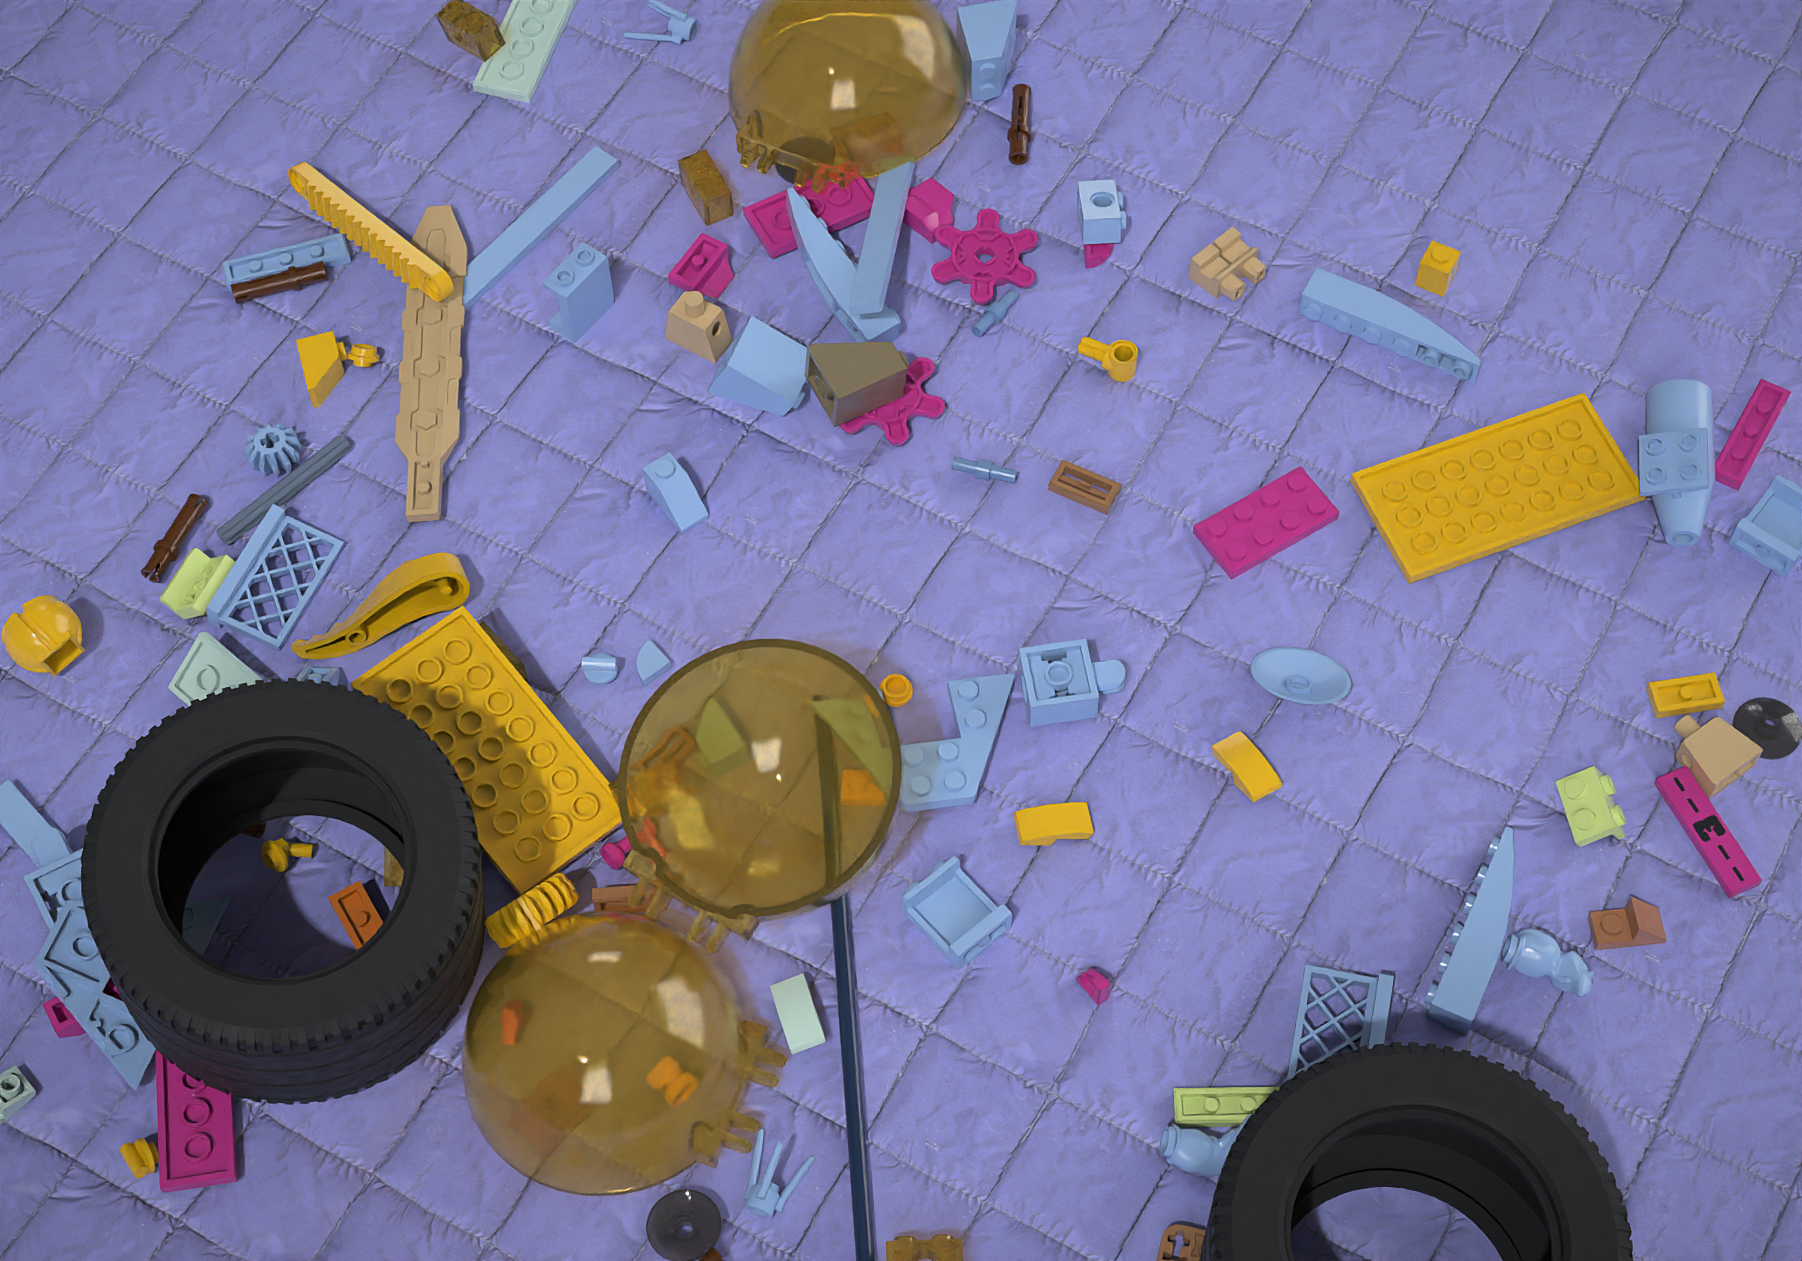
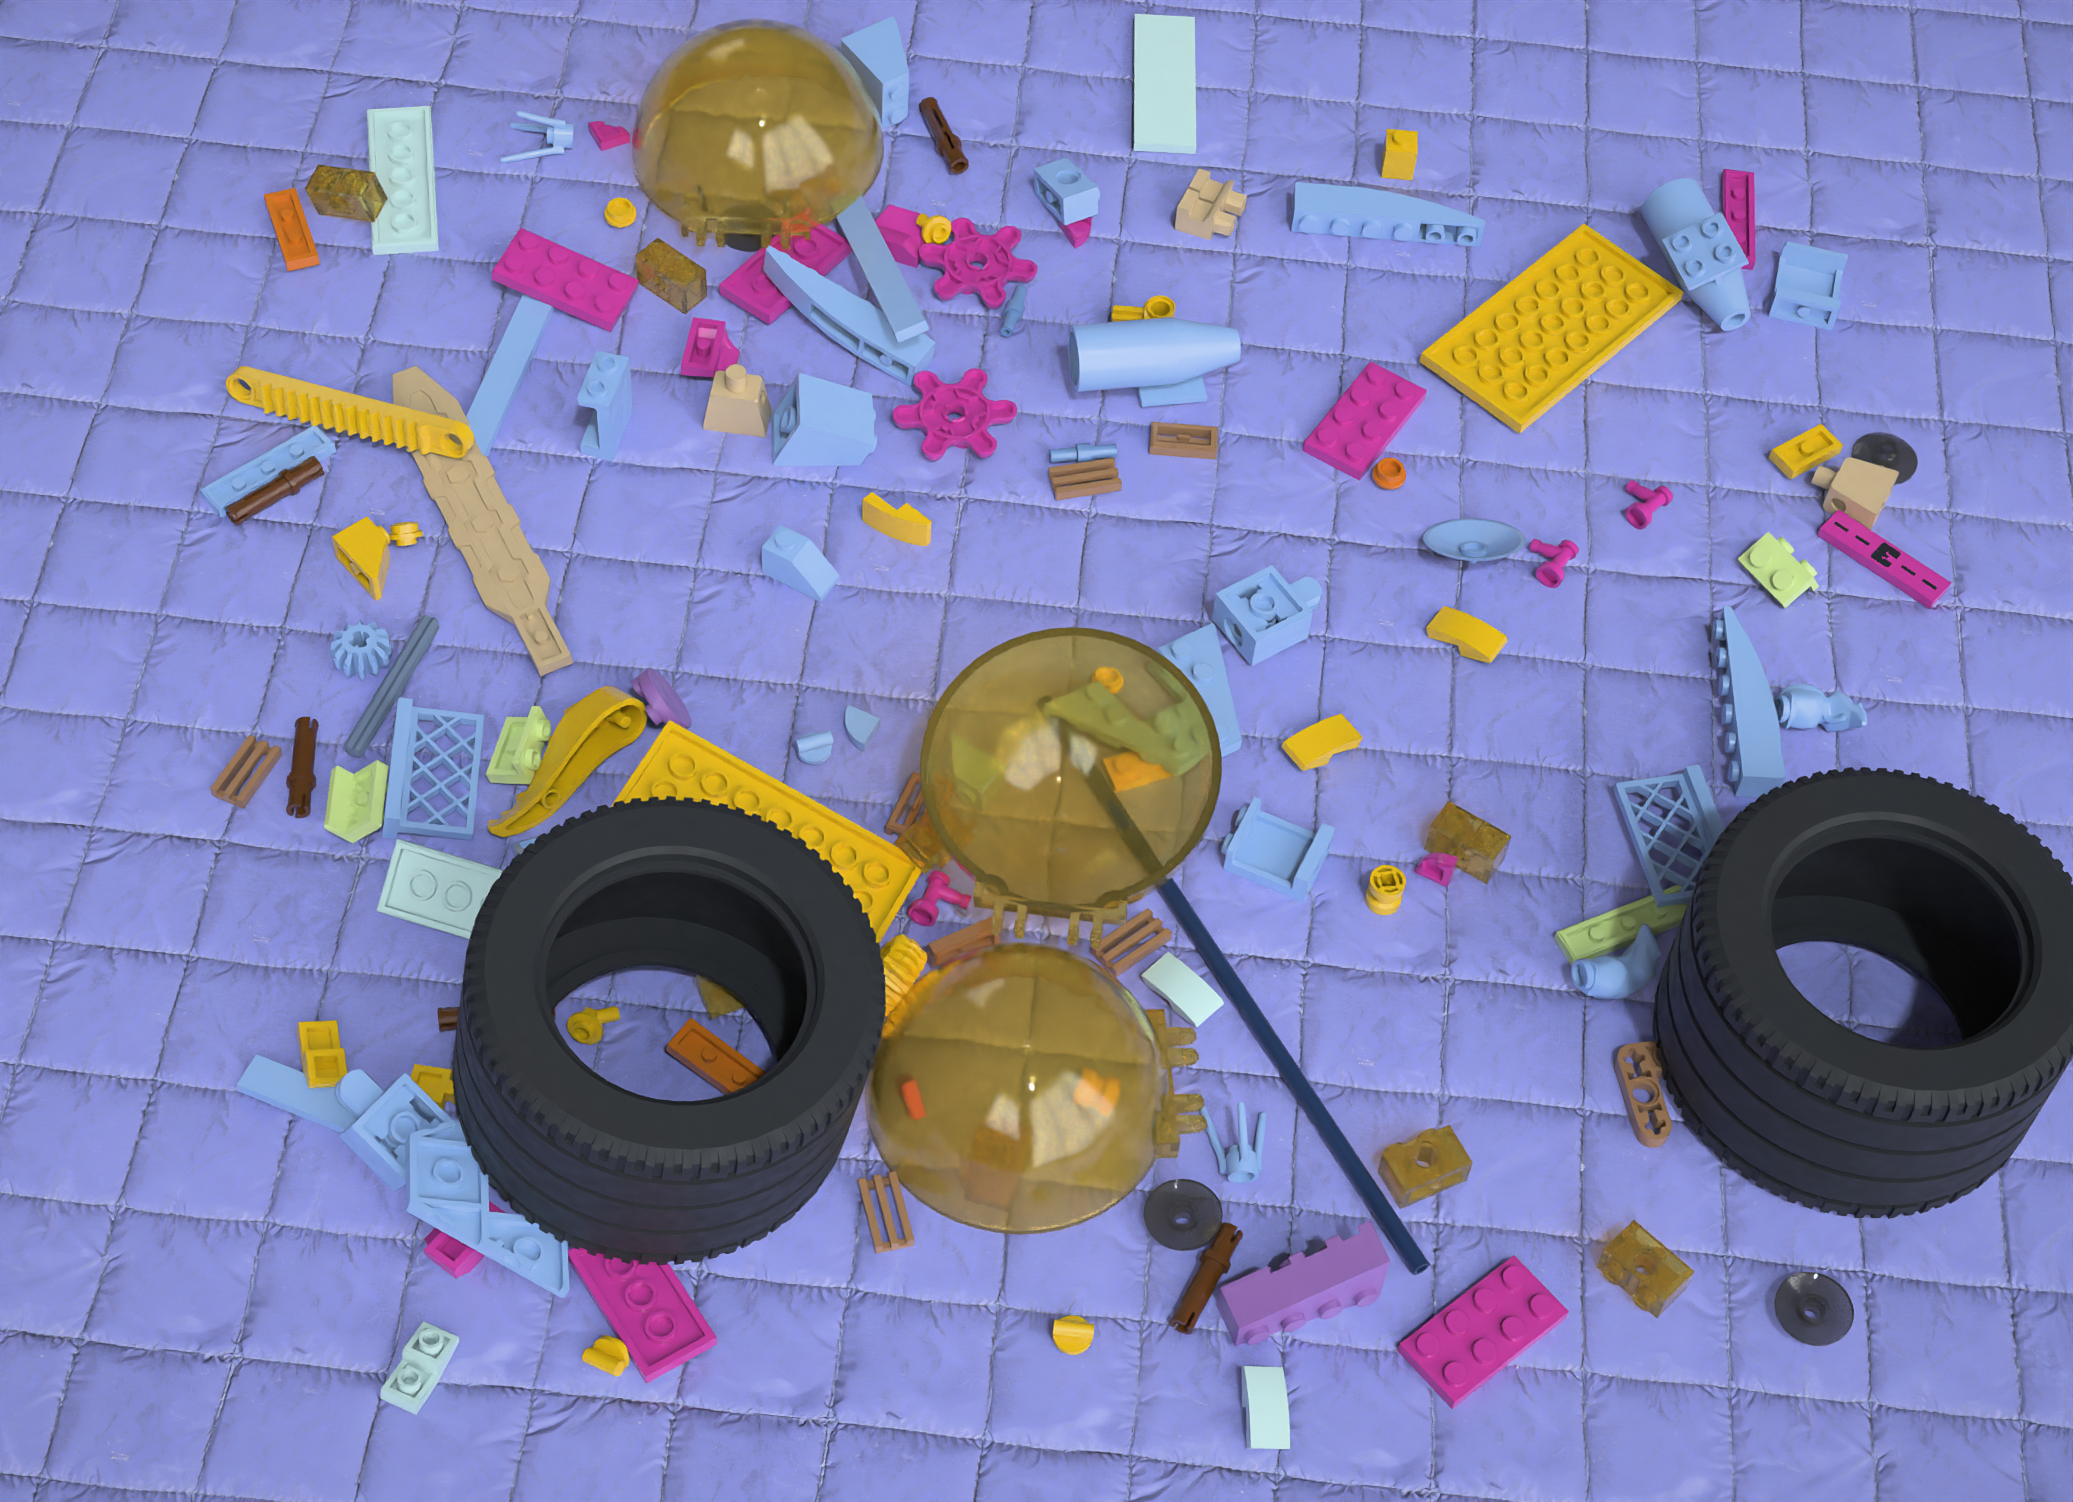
camera: 30 degrees left, 5 degrees down
yellow piece [1,595,85,677] -> none
dark tan slope [804,342,909,428] -> none
nougat slope [1587,897,1667,950] -> none
none -> medium nougat tile [210,735,282,809]
none -> orange plate [264,188,320,271]
none -> yellow slope [296,1020,347,1088]
none -> yellowish green bracket [486,706,551,784]
none -> dark pink plate [491,227,639,332]
none -> dark pink tile [588,121,630,151]
none -> yellow plate [604,197,637,228]
none -> medium lavender tile [631,667,692,729]
none -> medium nougat tile [858,1171,914,1254]
none -> yellow slope [862,492,932,547]
none -> yellow plate [916,213,951,245]
none -> medium nougat tile [1048,457,1122,501]
none -> light blue piece [1068,317,1241,407]
none -> medium nougat tile [1091,908,1172,978]
none -> light aqua tile [1133,14,1197,154]
none -> yellow wheel [1365,865,1406,915]
none -> orange plate [1372,458,1406,489]
none -> clear yellow brick [1424,801,1511,884]
none -> dark pink piece [1530,538,1579,588]
none -> dark pink piece [1625,480,1673,529]

